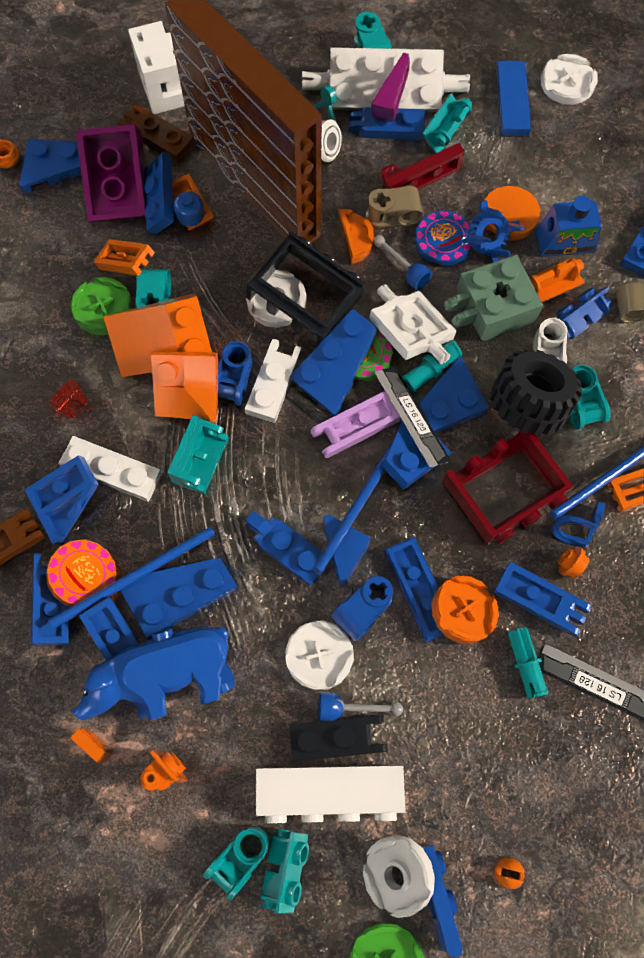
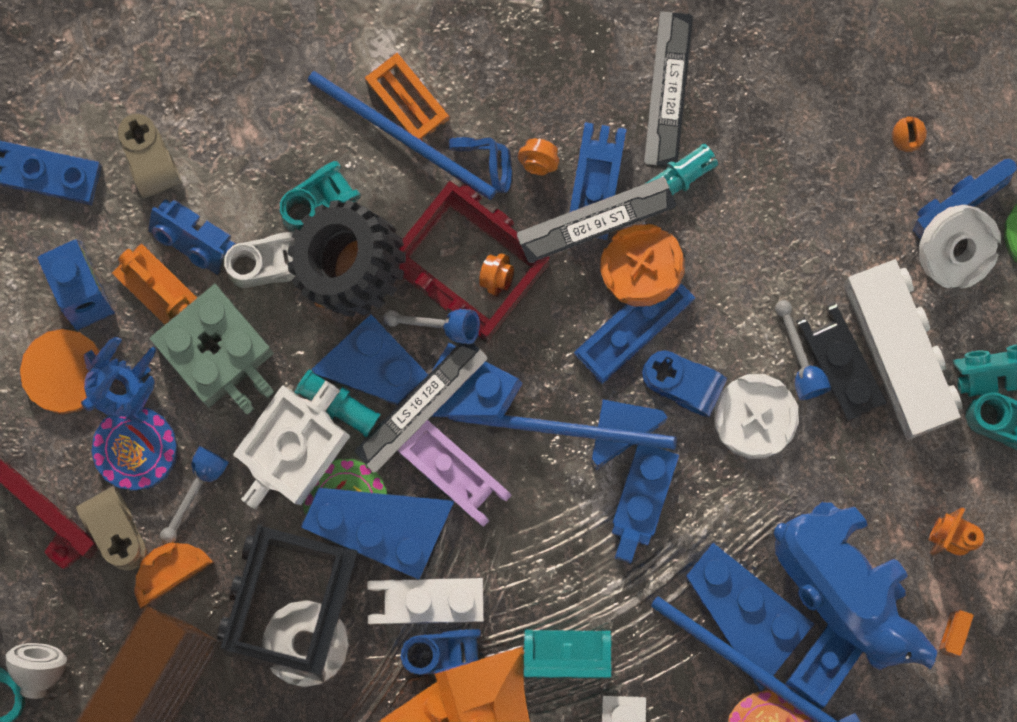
camera: 105 degrees left, 10 degrees up
none -> blue hinge [384,309,480,344]
none -> orange plate [479,253,514,296]
none -> sticker [517,177,676,263]

